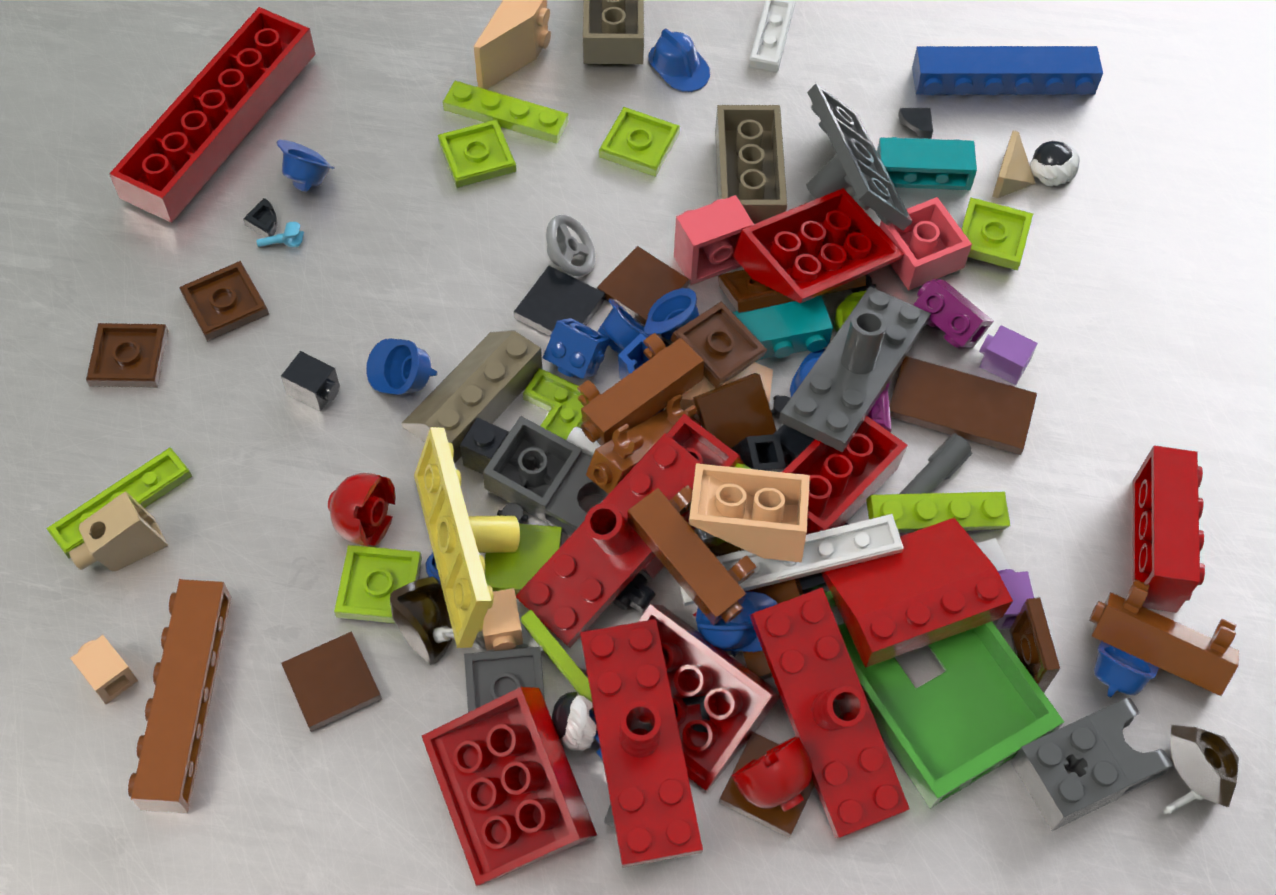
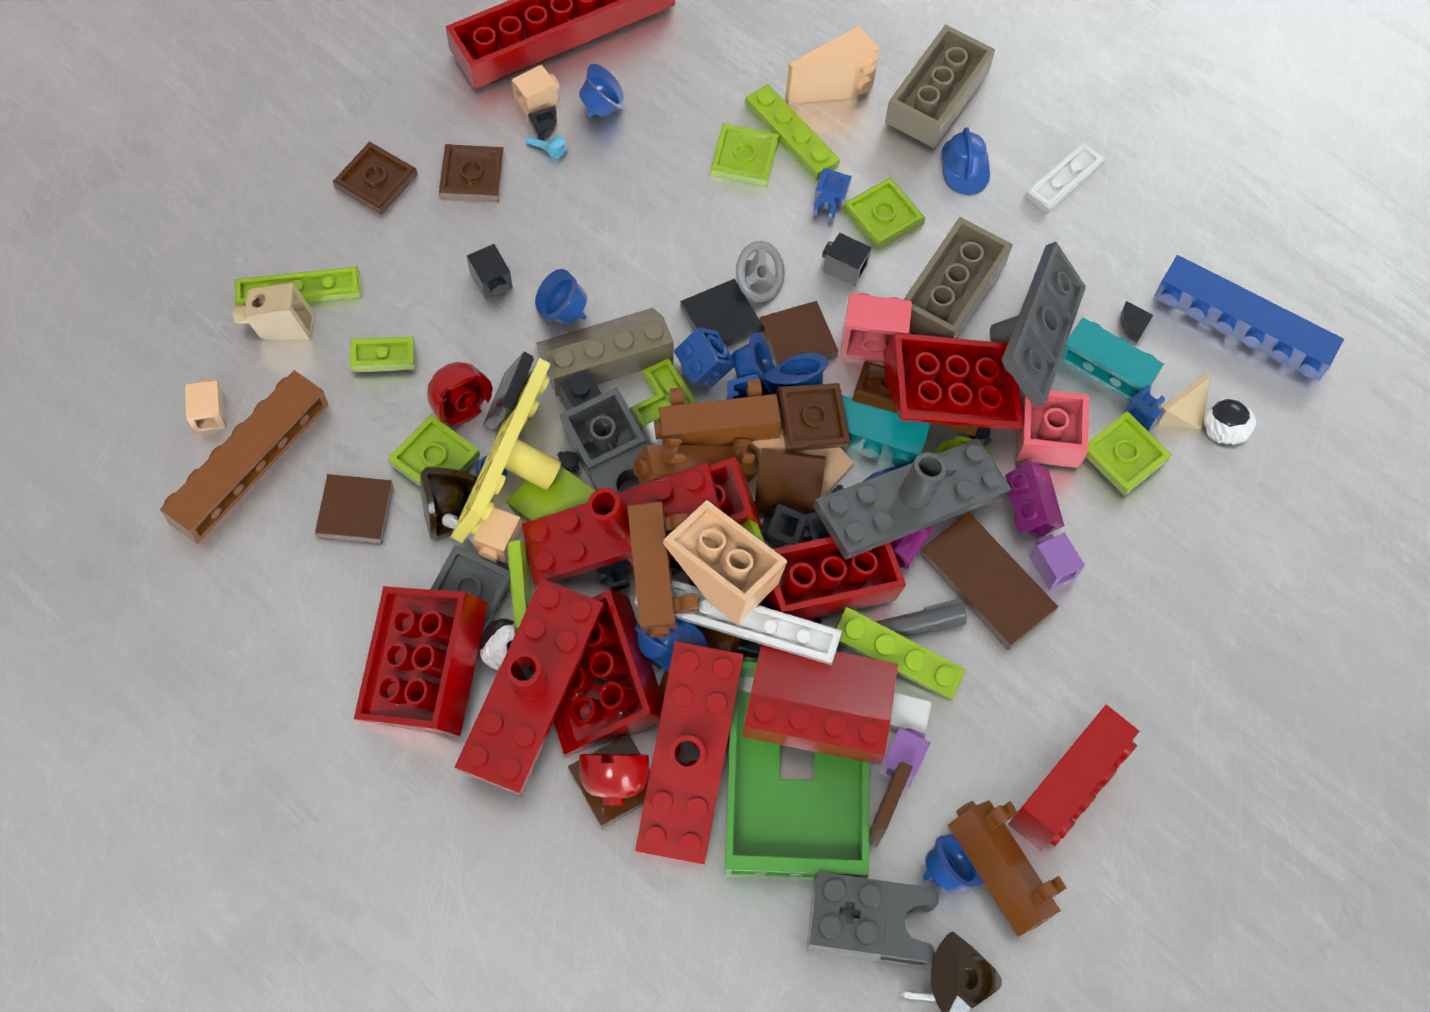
camera: 30 degrees right, 5 degrees up
none -> lime plate [350,336,415,372]
none -> black tile [482,351,534,430]
none -> light nougat brick [512,64,559,116]
none -> blue plate [813,168,852,221]
none -> black brick [822,232,872,286]
none -> blue plate [1123,385,1165,432]

